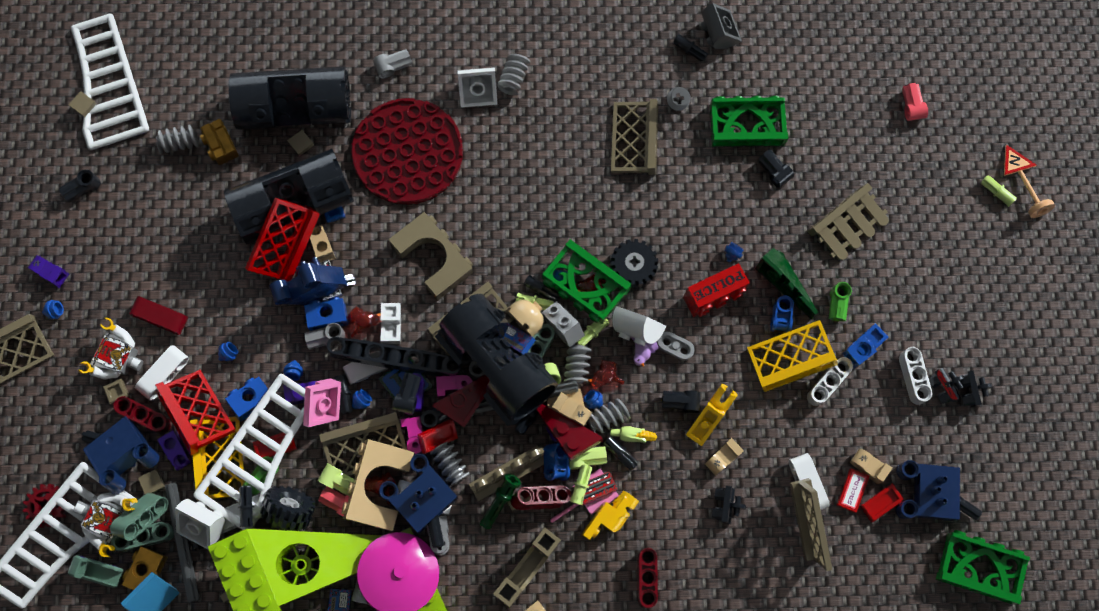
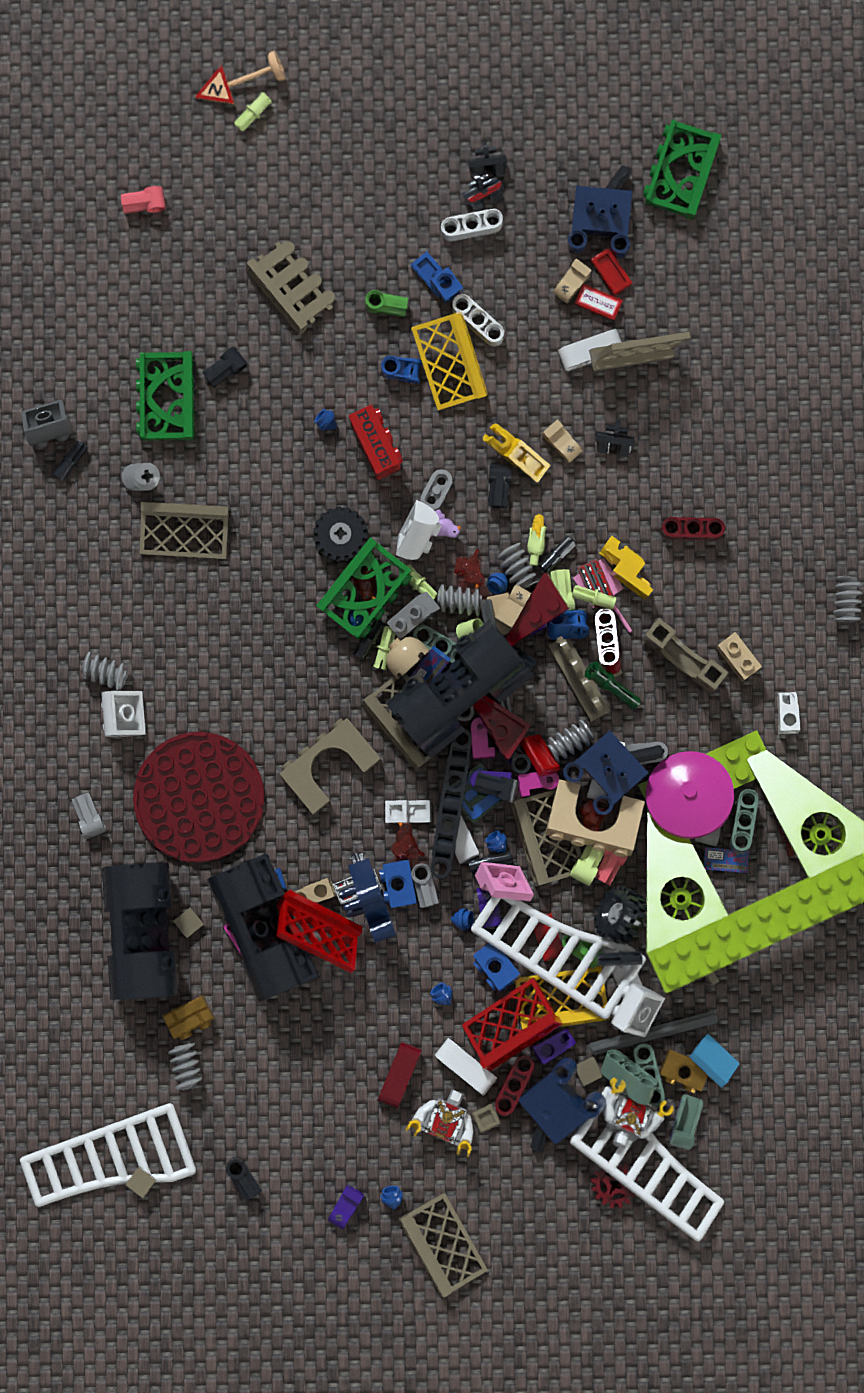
camera: 80 degrees left, 10 degrees up
dark green wedge [755,248,818,319] -> none

